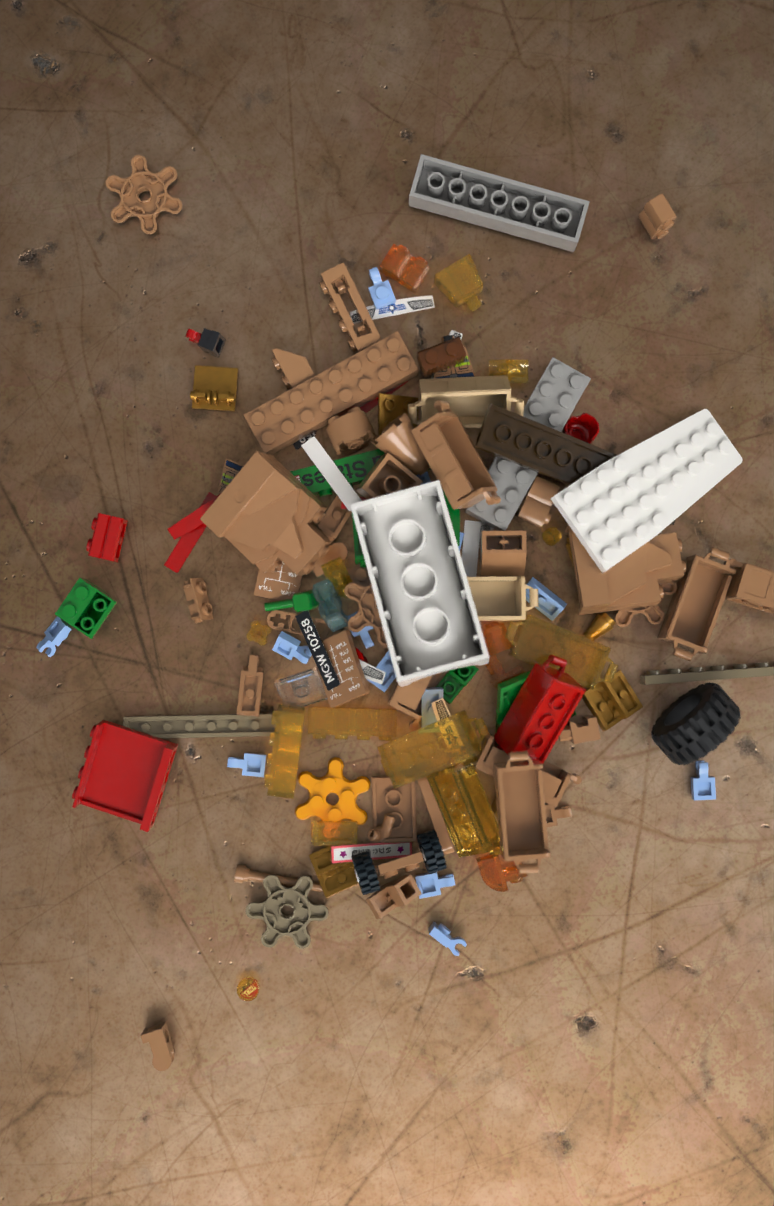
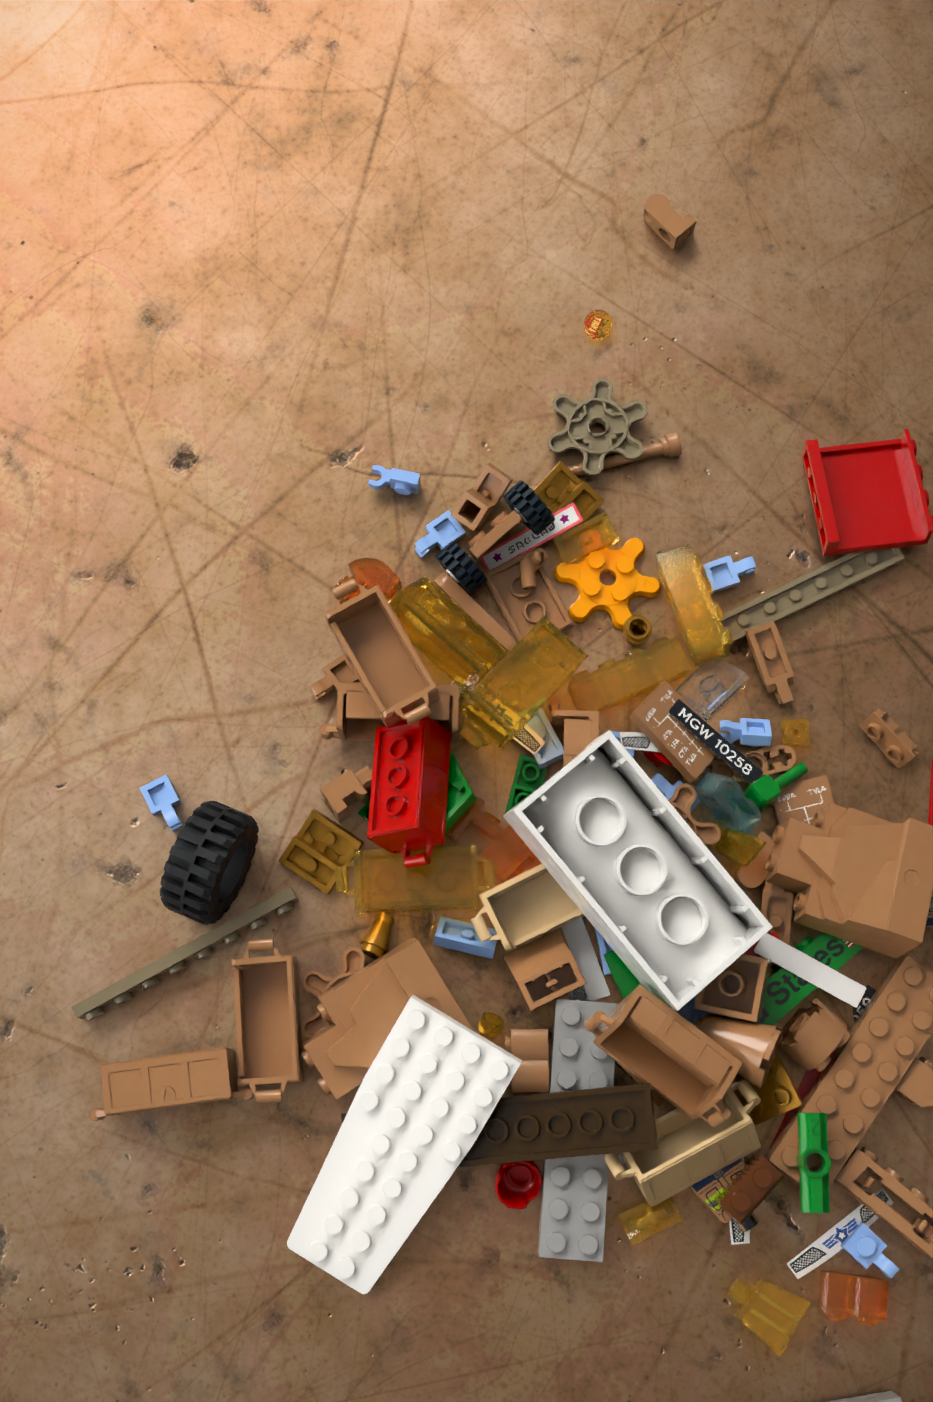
camera: 155 degrees right, 10 degrees down
none -> pearl gold cone [623,615,652,646]
none -> green piece [796,1113,831,1213]

